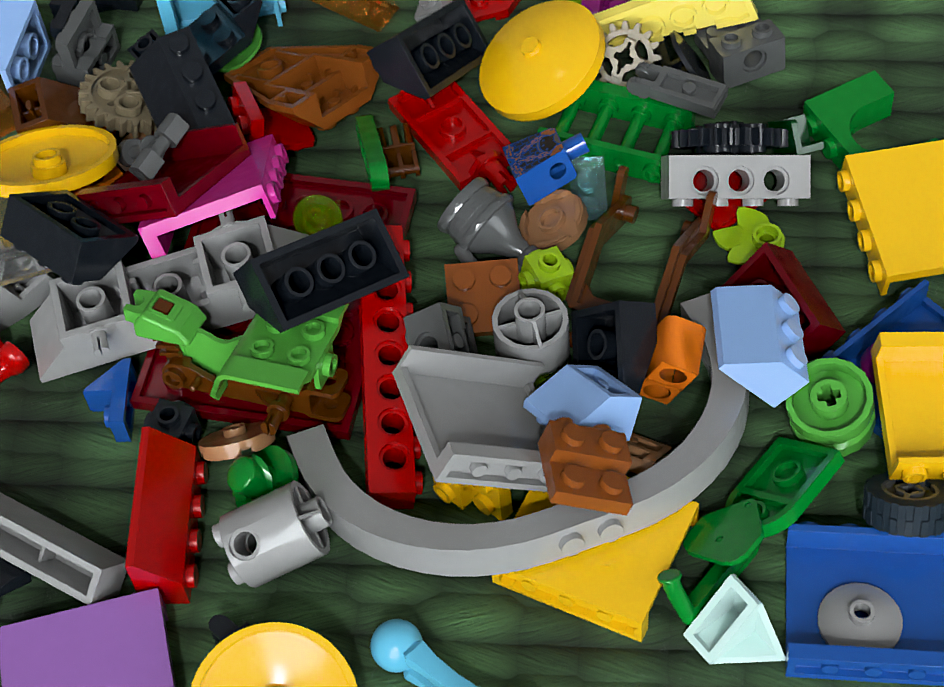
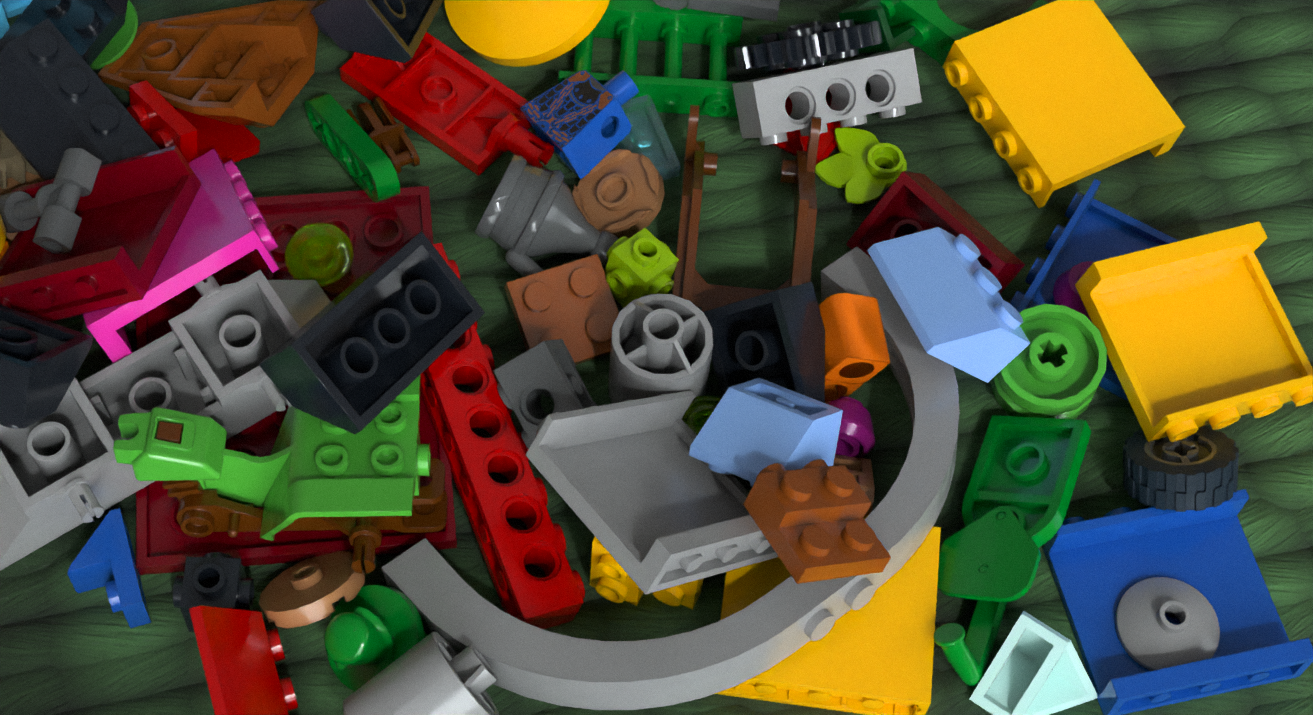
camera: 30 degrees left, 5 degrees up
none -> magenta cone [826,397,876,458]

